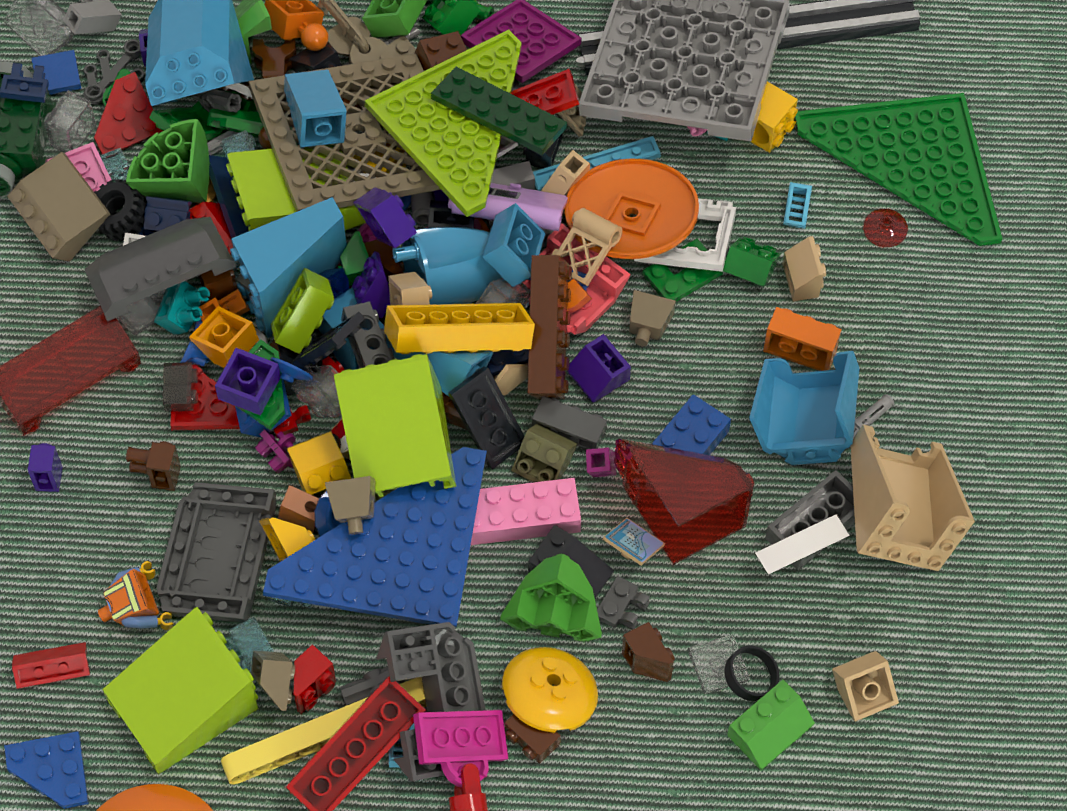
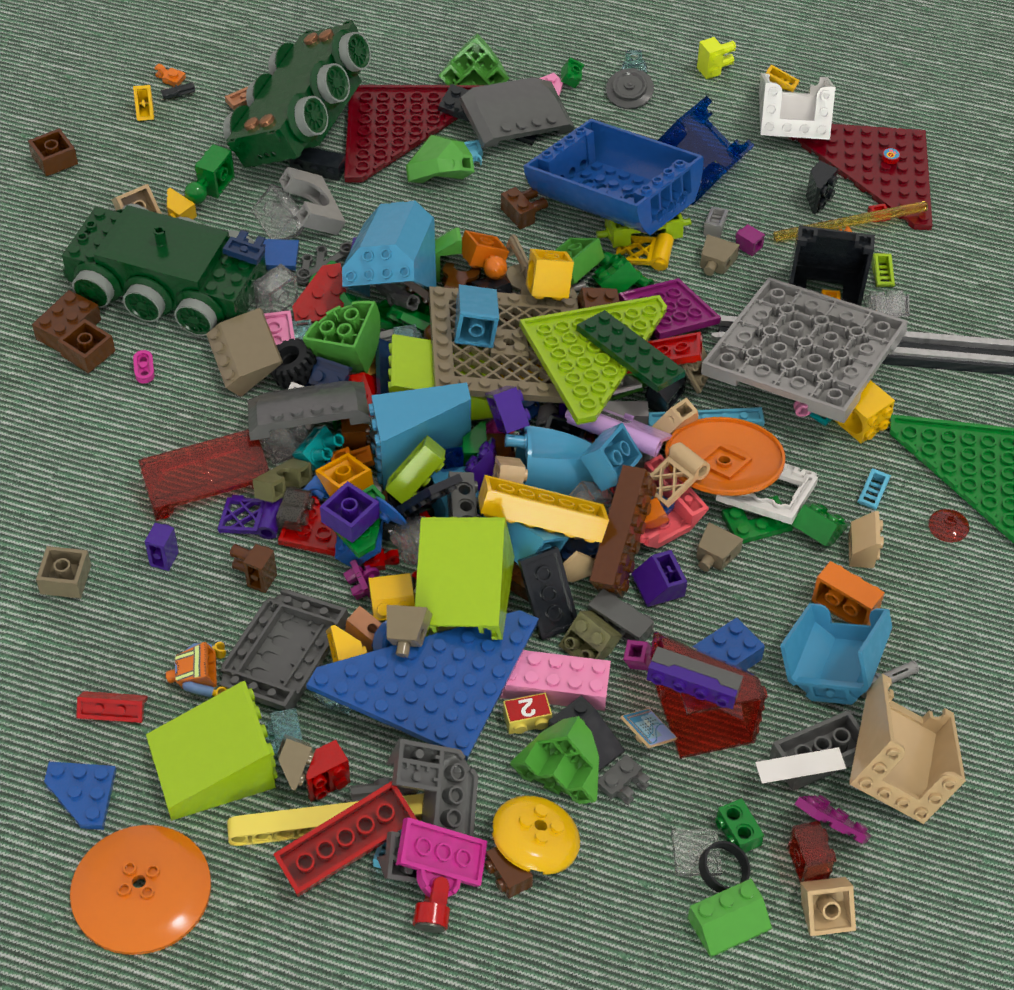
camera: 15 degrees right, 10 degrees down
reddish brown slope [622,622,675,682] -> none
none -> dark purple piece [218,495,286,539]
none -> olive arch [253,458,312,503]
none -> brick [503,693,552,734]
none -> yellow brick [526,249,574,301]
none -> dark purple piece [647,646,743,709]
none -> green brick [715,798,764,853]
none -> clear red brick [787,821,836,882]
none -> magenta plate [795,795,872,844]

